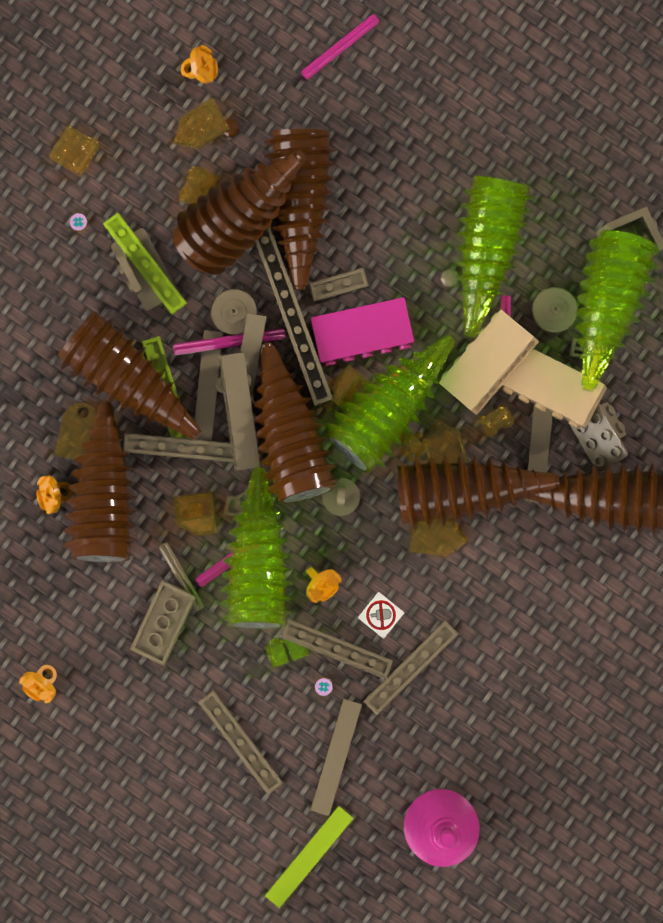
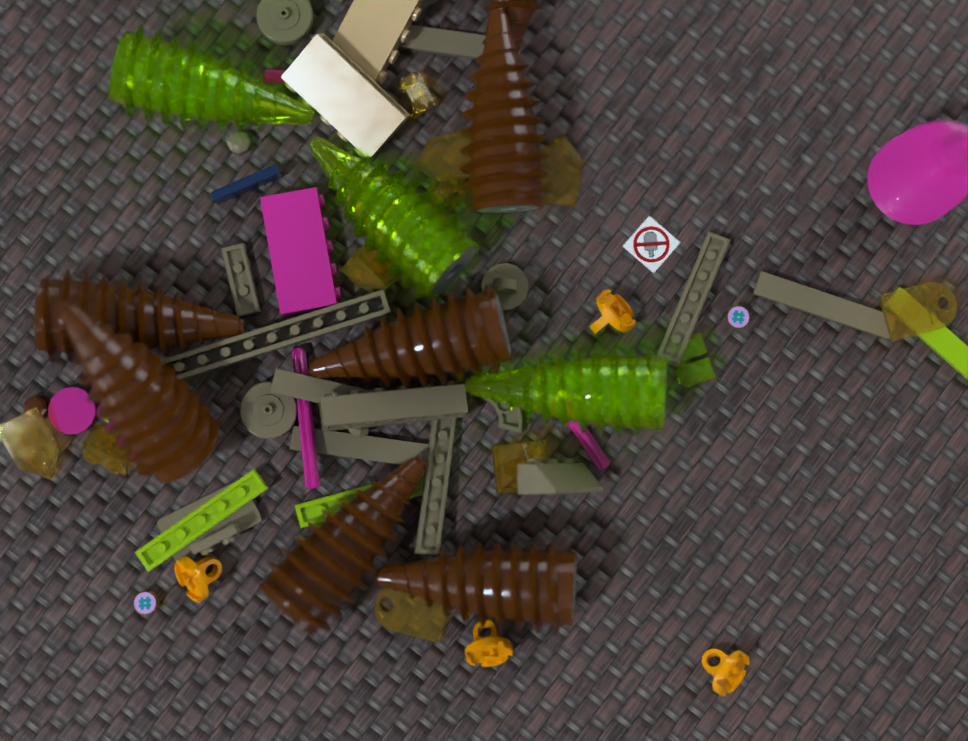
camera: 90 degrees left, 0 degrees up
clear yellow bracket [49,126,101,177] -> none
dark tan tile [130,580,197,666] -> none
dark tan axle [159,542,204,611] -> none
dark tan tile [198,690,283,794] -> none
dark tan tile [363,620,459,715] -> none
none -> dark pink tile [48,387,97,435]
none -> light orange tile [174,556,222,603]
none -> dark blue tile [210,165,282,205]
none -> dark tan slope [517,458,603,494]
none -> clear yellow tile [878,282,957,342]

